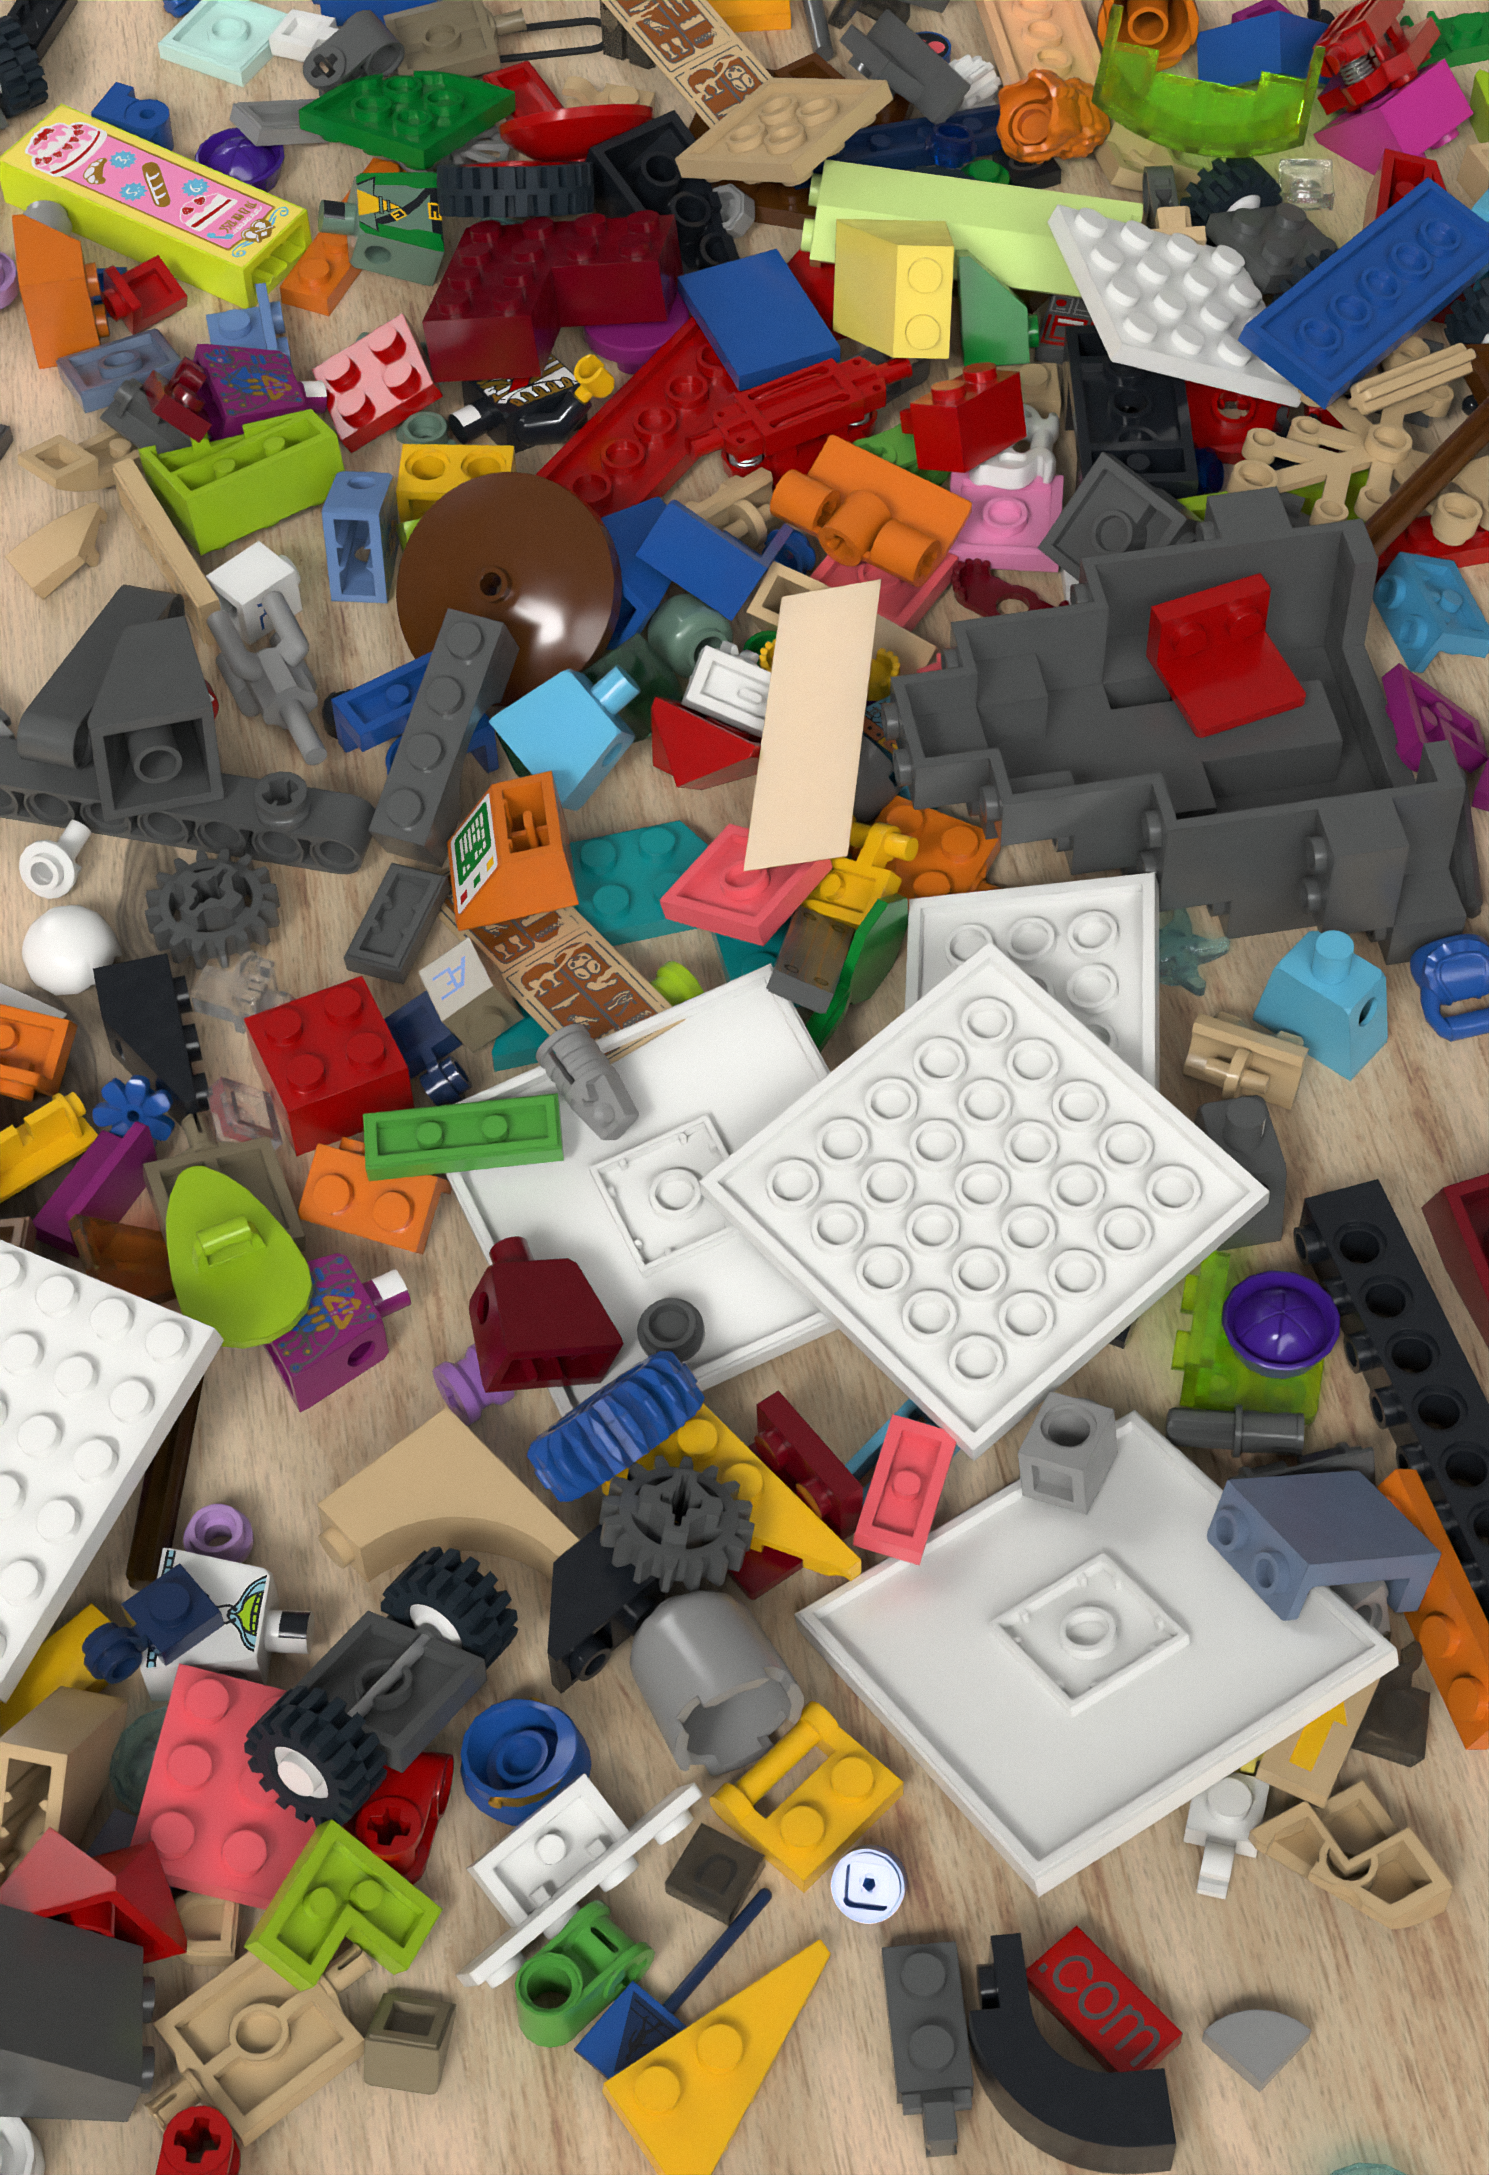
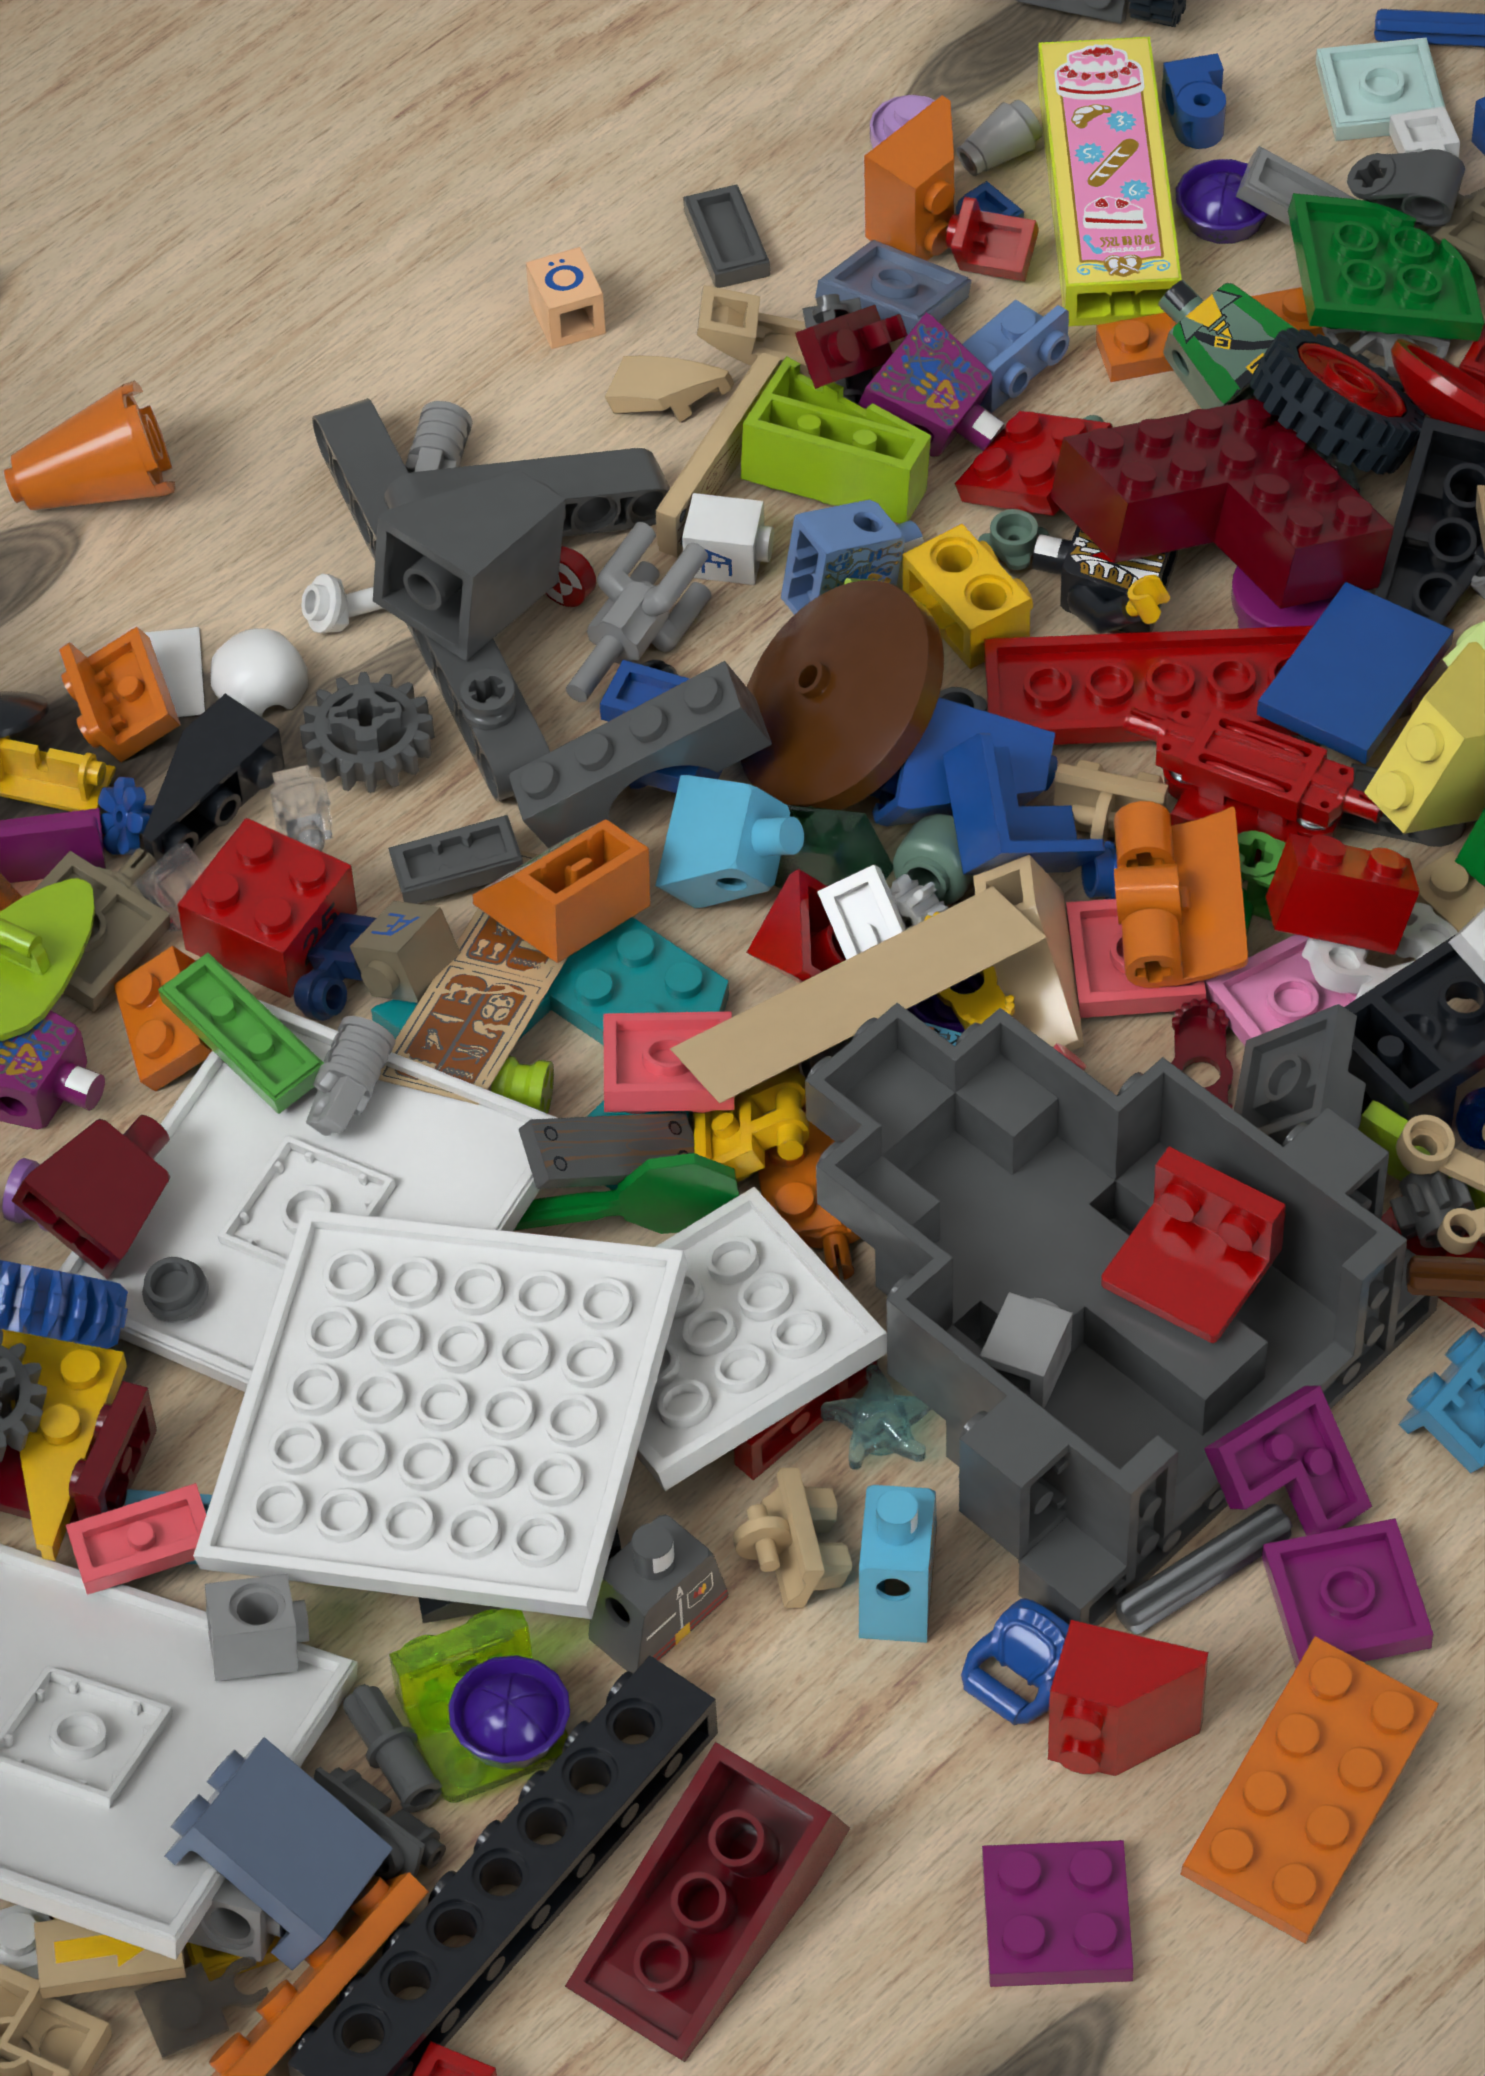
camera: 55 degrees right, 0 degrees up
none -> light grey brick [980,1292,1073,1409]

